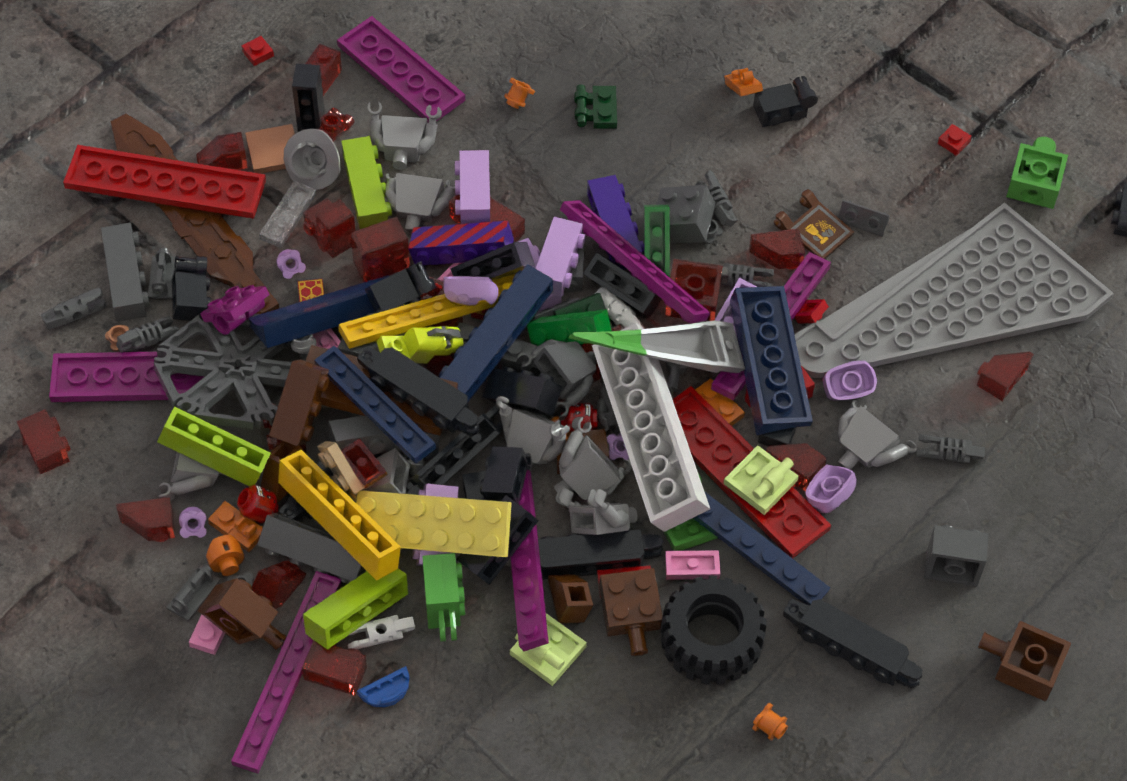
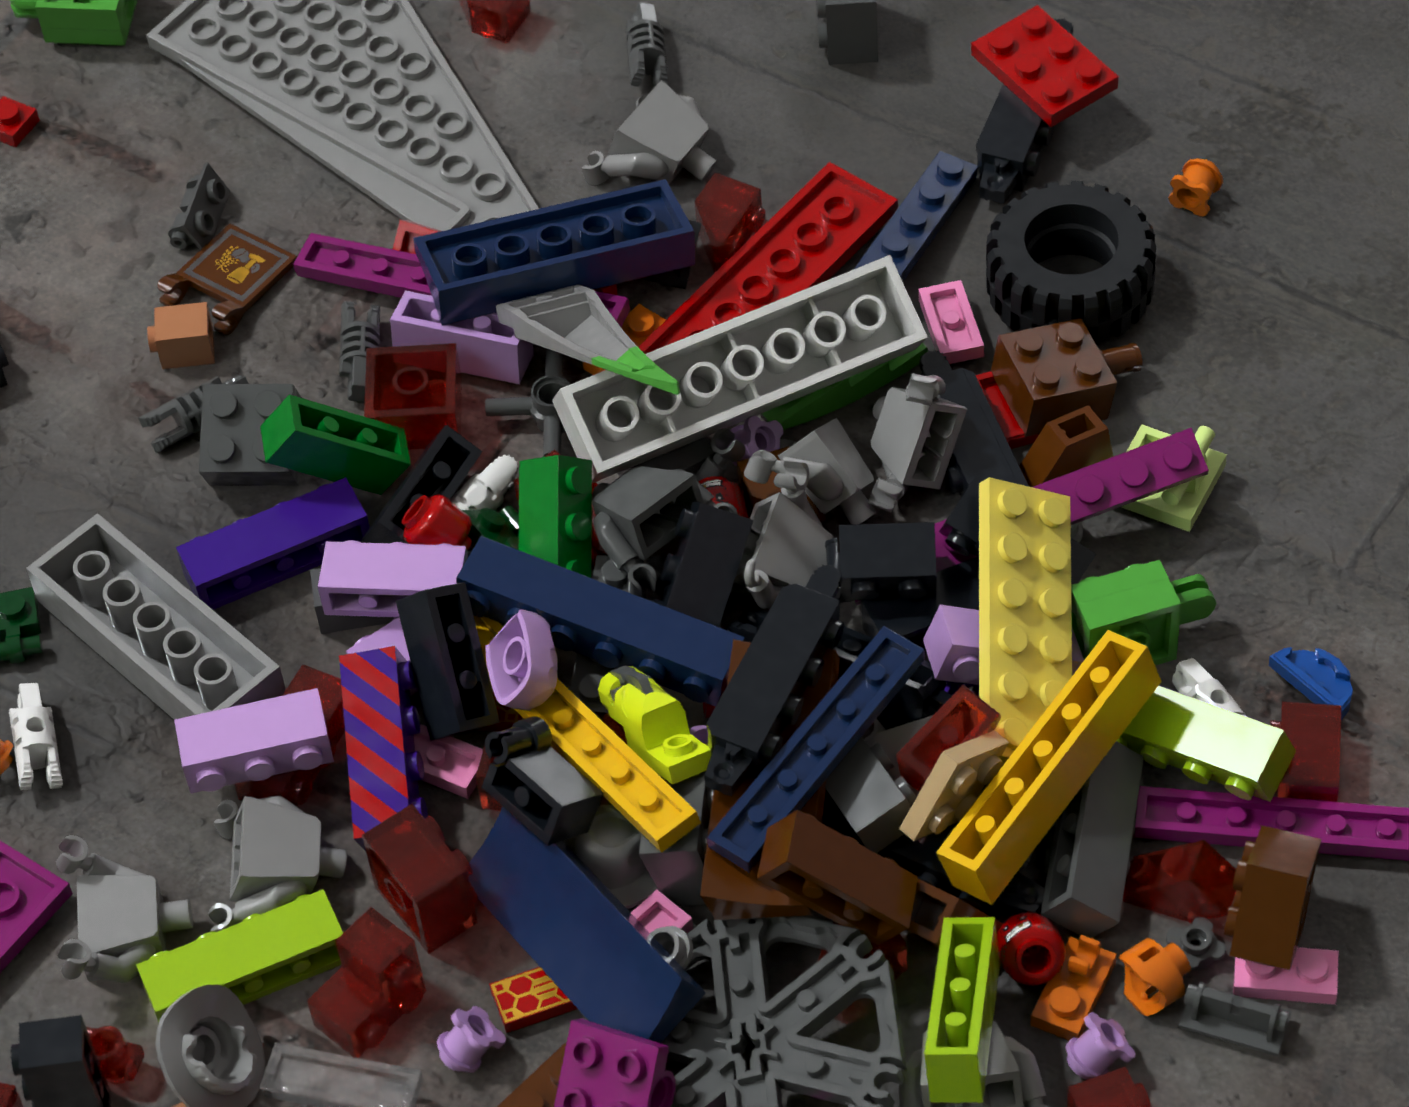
camera: 95 degrees left, 5 degrees down
magenta plate [560,200,710,323] -> none
yellowish green plate [724,445,798,515] -> none
clear red slope [749,229,805,269] -> none
lavender piece [805,464,857,514] -> none
lavender piece [822,361,877,400] -> none
none -> white hinge [9,683,63,790]
none -> light grey brick [26,513,287,720]
none -> nougat brick [147,302,215,369]
none -> red head [402,494,472,550]
none -> red plate [971,5,1119,127]

